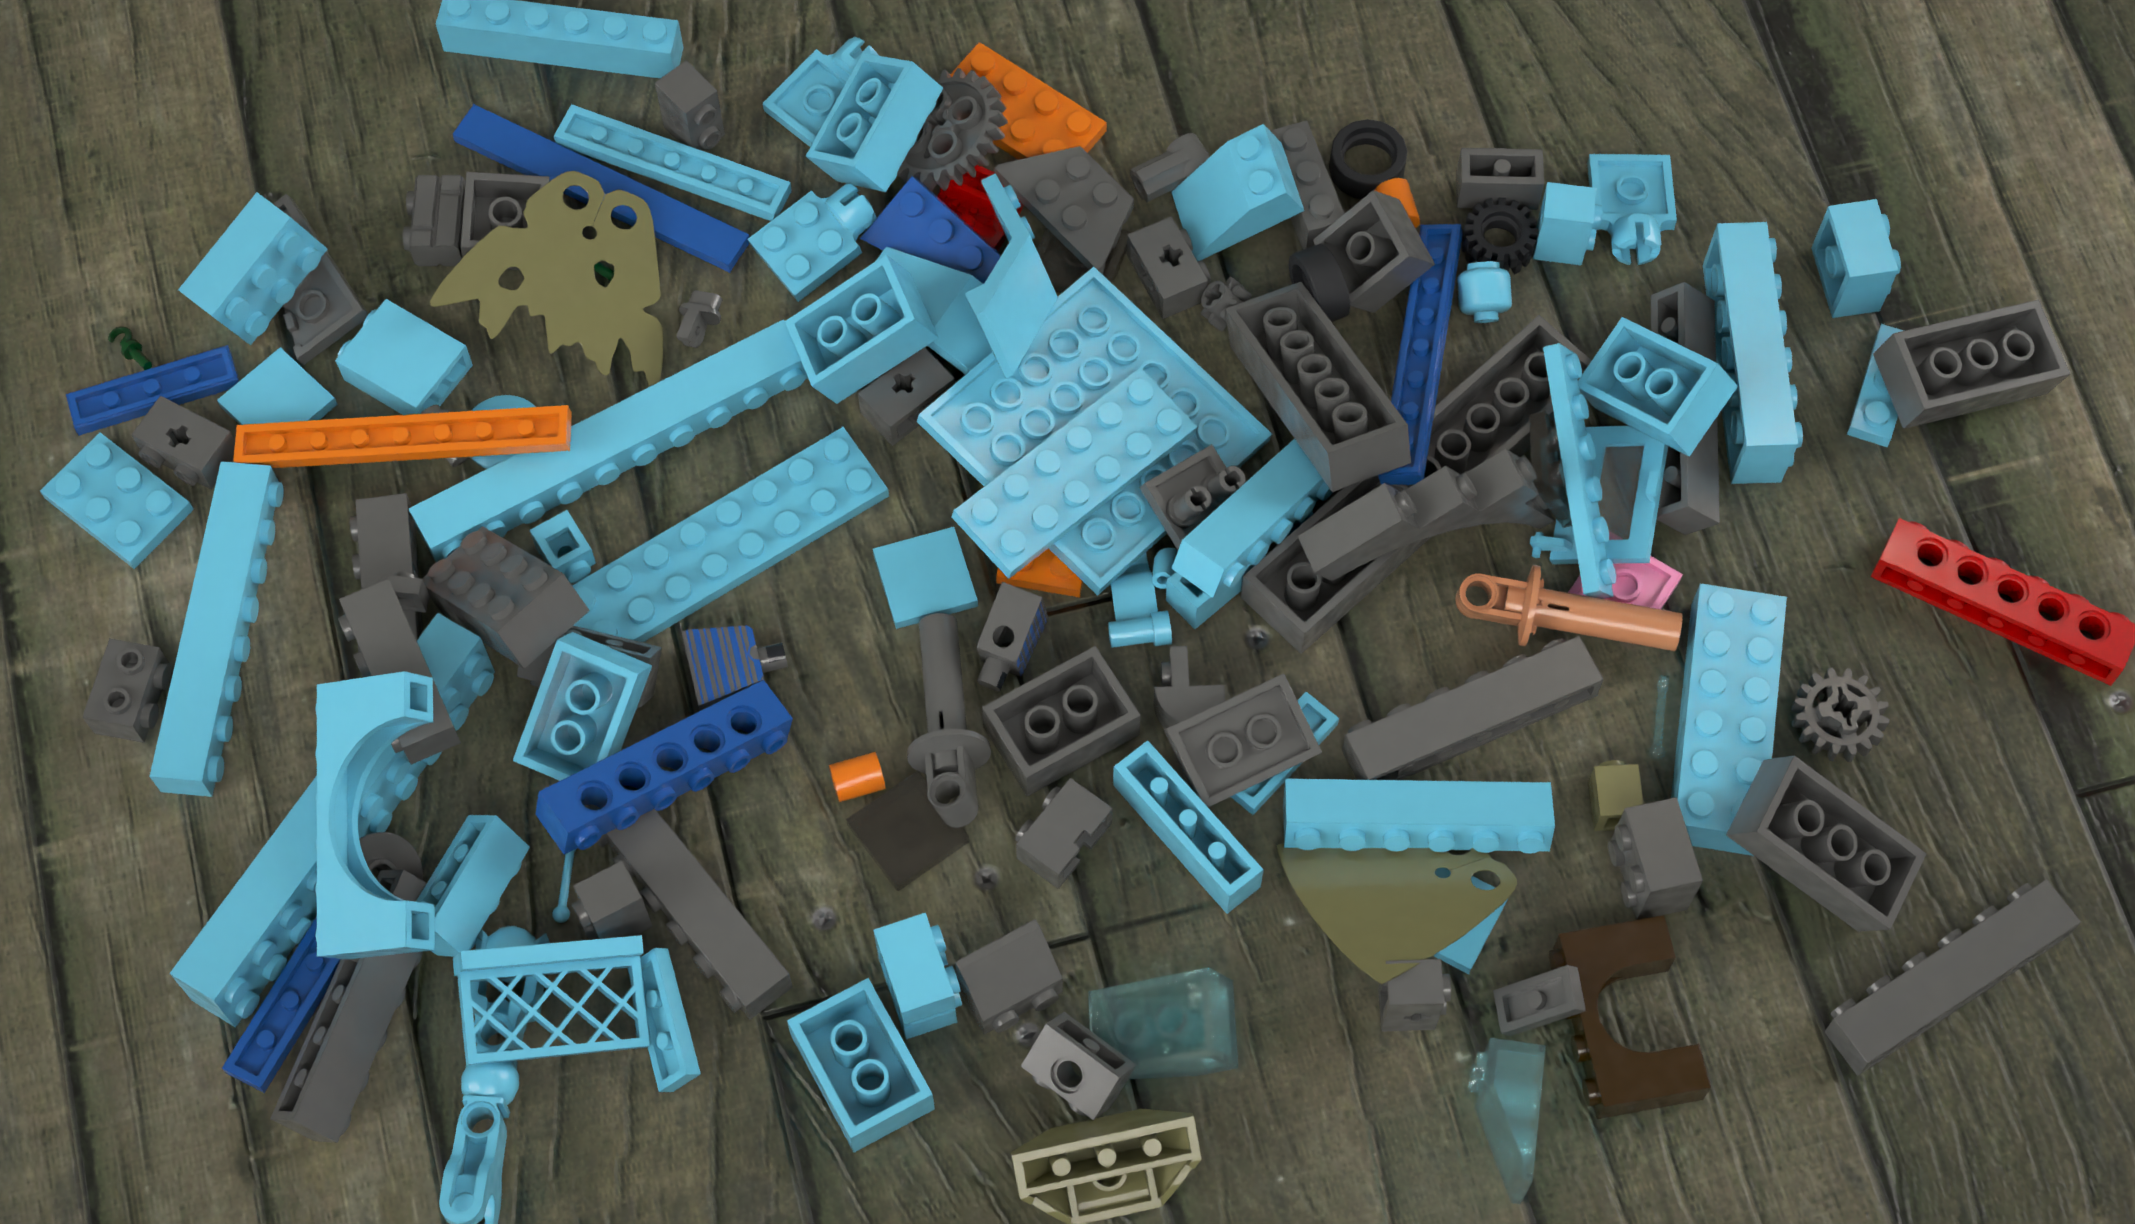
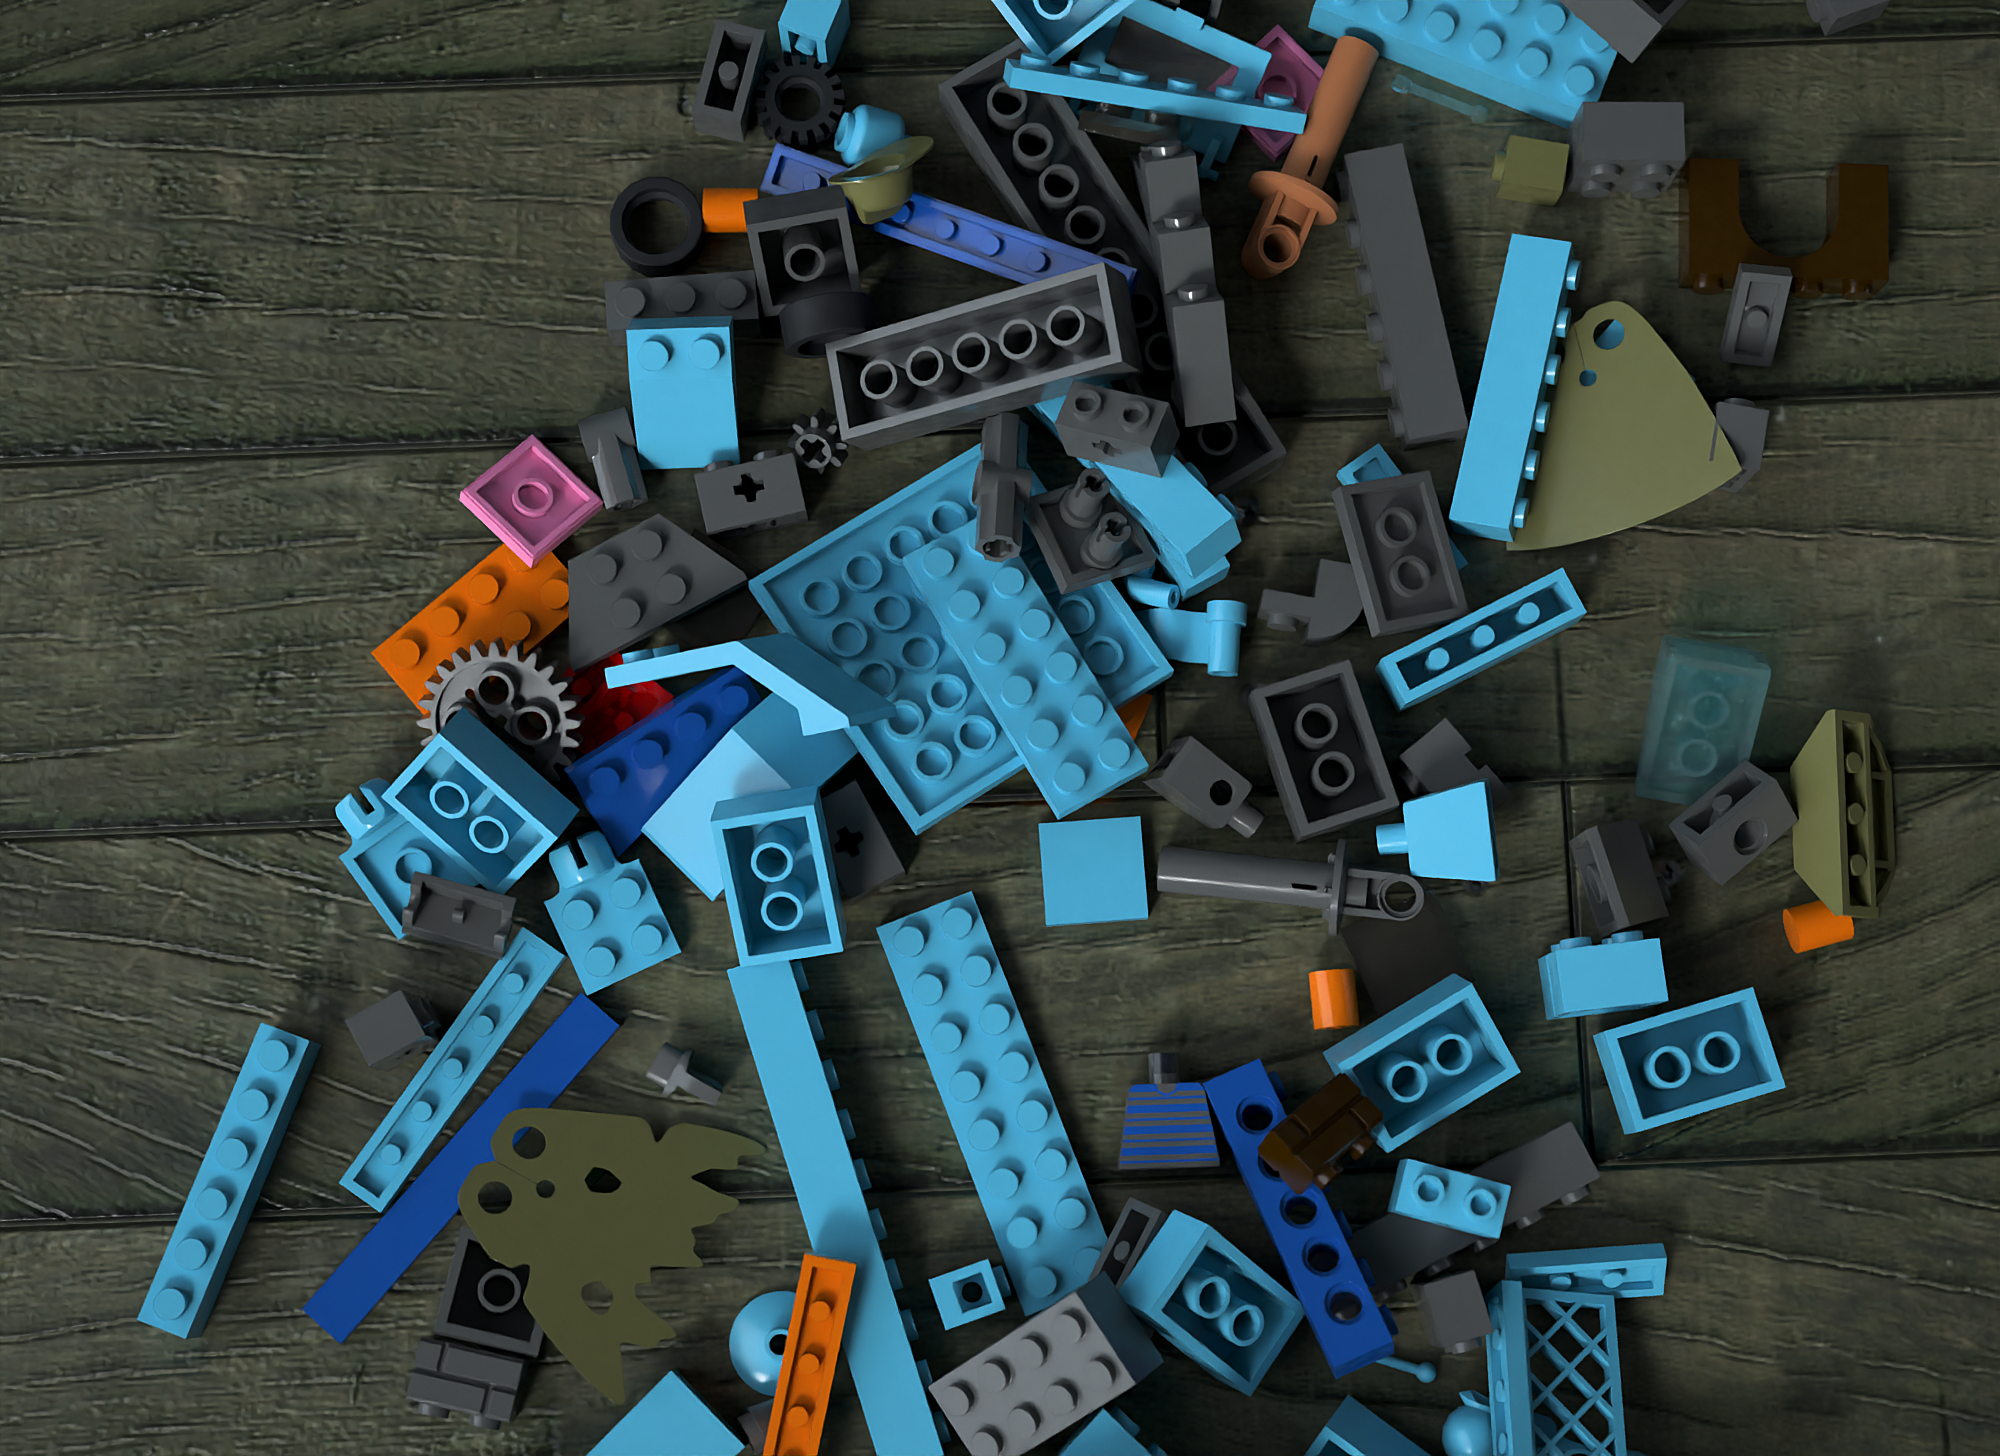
camera: 80 degrees left, 15 degrees up
clear light blue slope [1469,1038,1546,1204] -> none
none -> dark grey hinge [402,871,517,960]
none -> bright pink tile [459,434,604,568]
none -> olive piece [828,136,934,224]
none -> dark grey piece [972,412,1032,563]
none -> dark grey brick [1055,380,1180,478]
none -> dark brown brick [1257,1073,1384,1195]
none -> medium azure brick [1322,973,1521,1153]
none -> medium azure torso [1376,778,1501,881]
none -> medium azure brick [1387,1158,1511,1239]
none -> orange piece [1783,900,1854,953]

